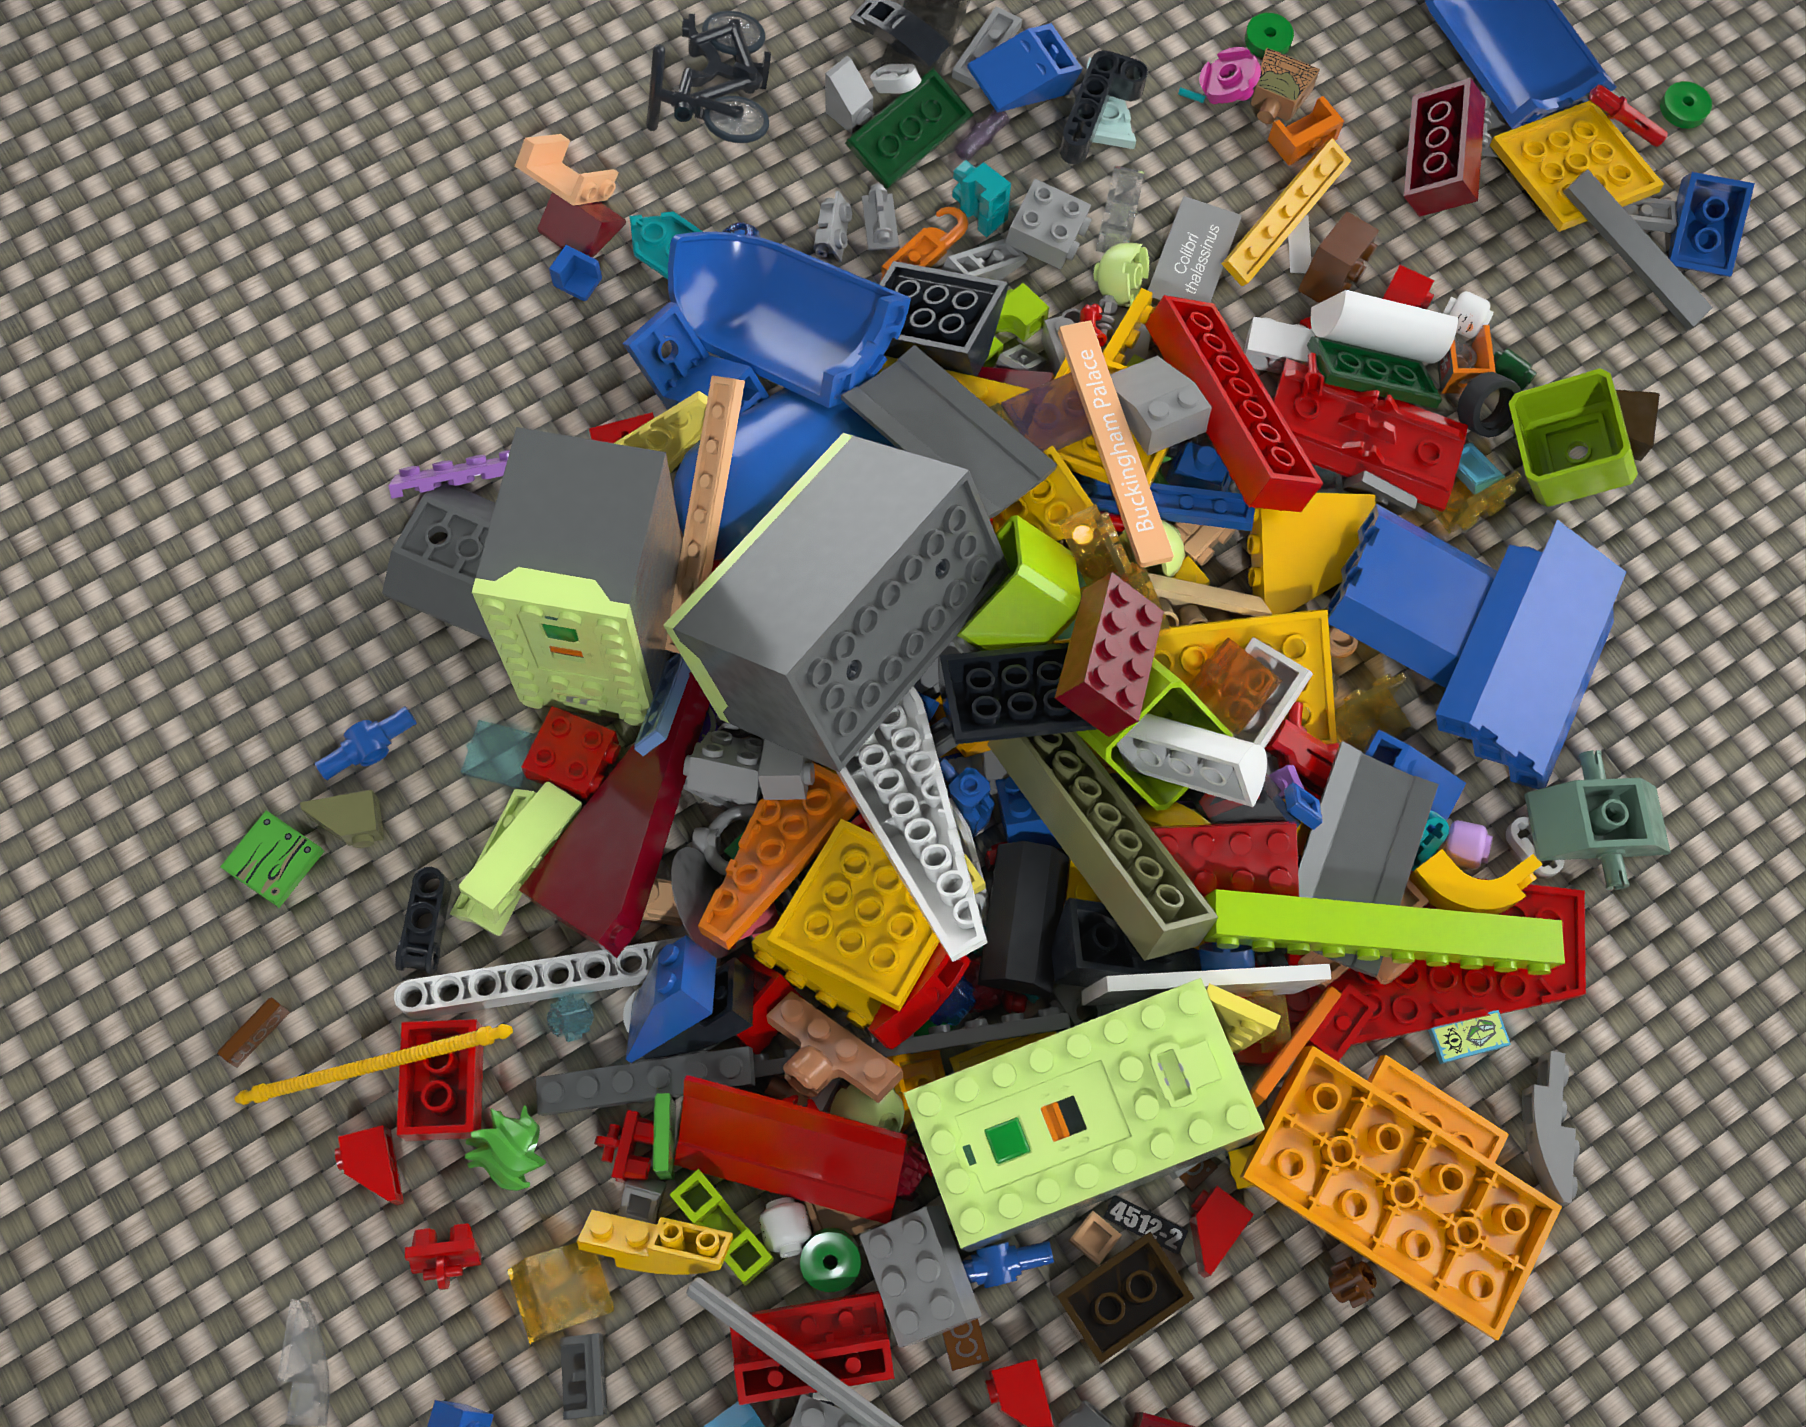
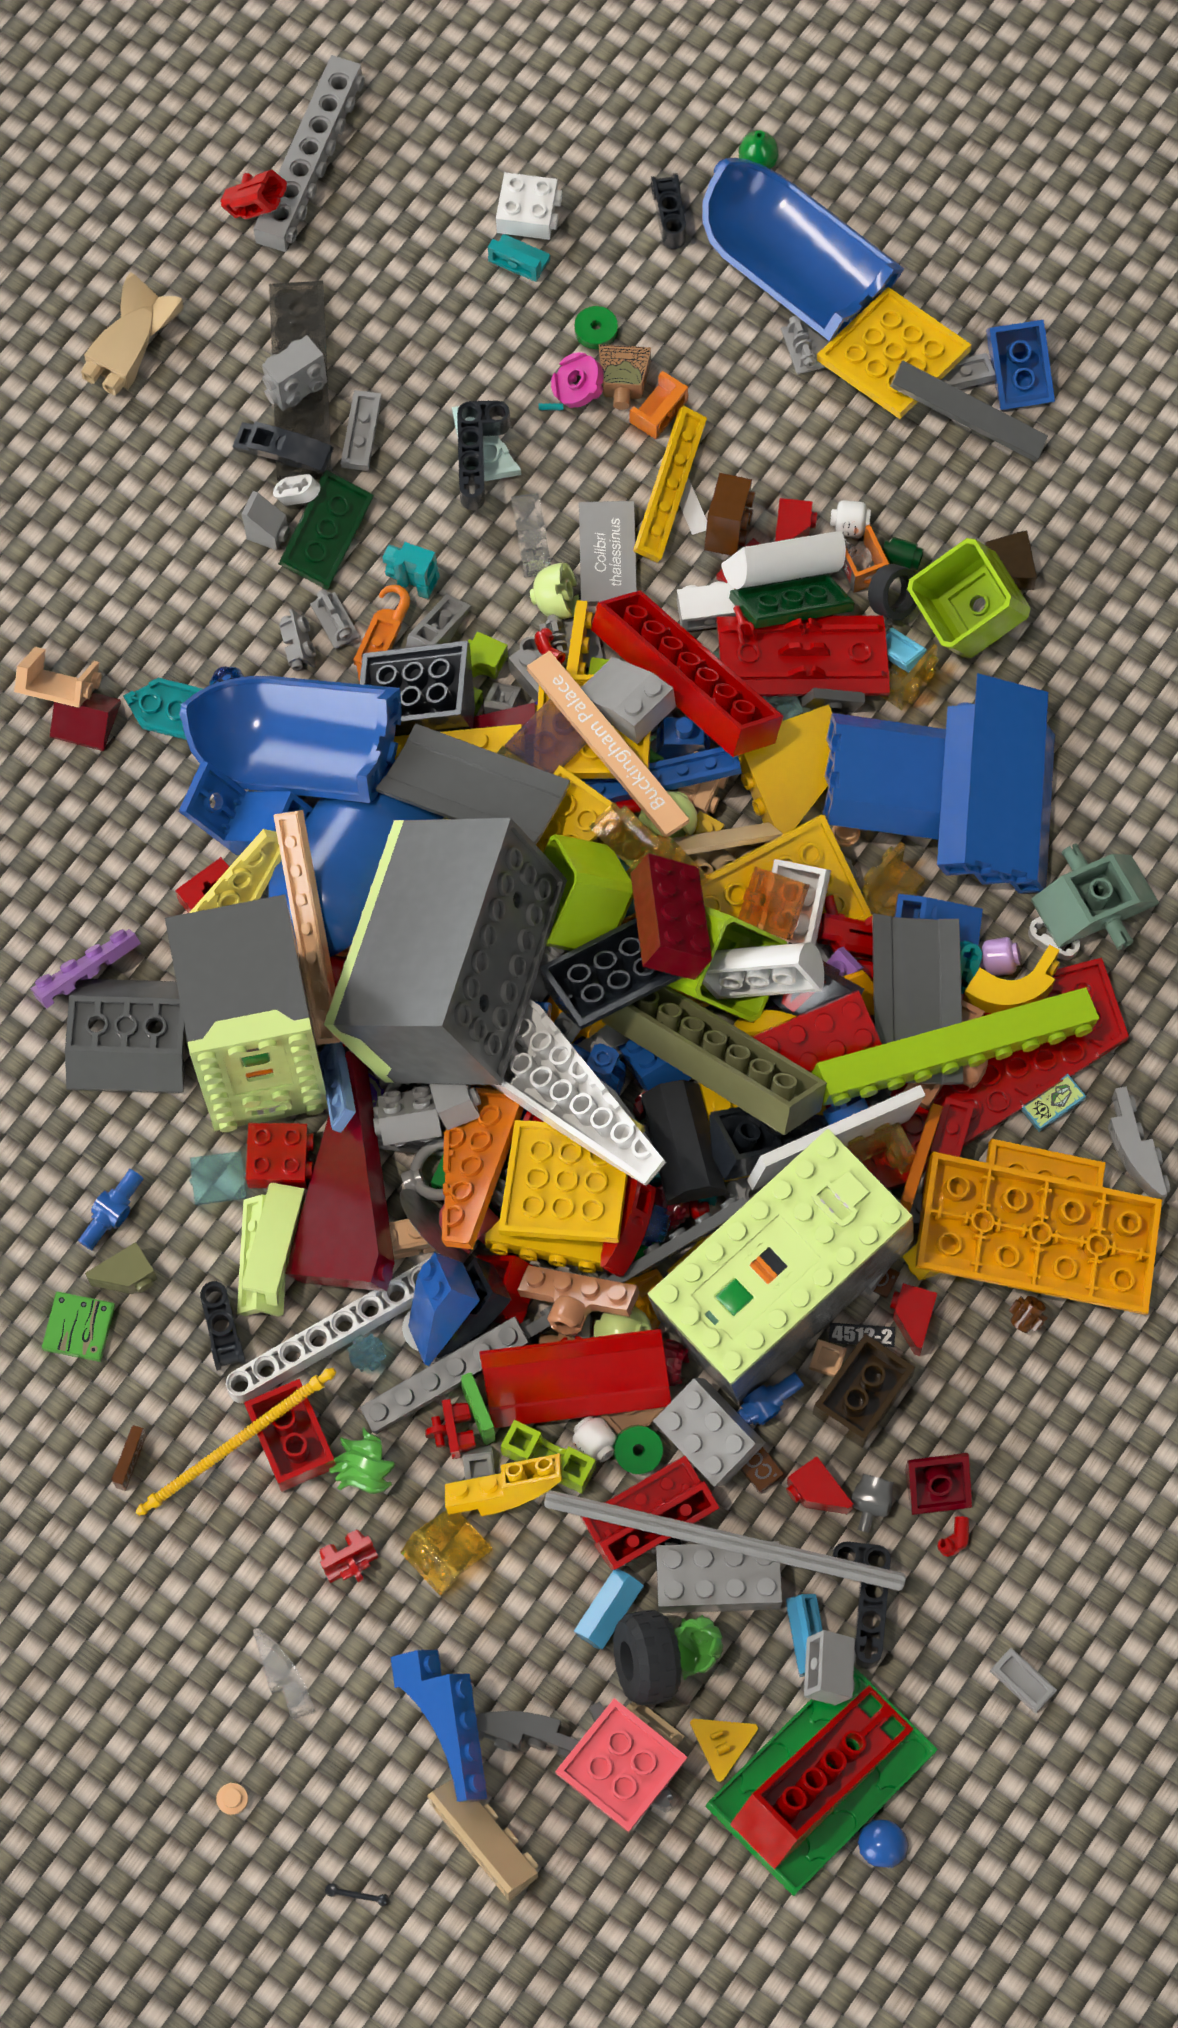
camera: 15 degrees left, 0 degrees up
red slope [335,1125,404,1205] -> none
blue panel [549,245,602,301] -> none
dark grey hinge [560,1333,607,1420] -> none
black piece [646,11,771,143] -> none
clear purple pin [955,109,1009,161] -> none
blue slope [967,23,1083,113] -> none
light grey brick [1005,179,1092,270] -> none
light yellow wing [1206,983,1281,1054] -> none
blue tile [1284,782,1323,830] -> none
dark red brick [1404,78,1485,217] -> none
red axle [1588,85,1668,147] -> none
green piece [1660,81,1712,129] -> none

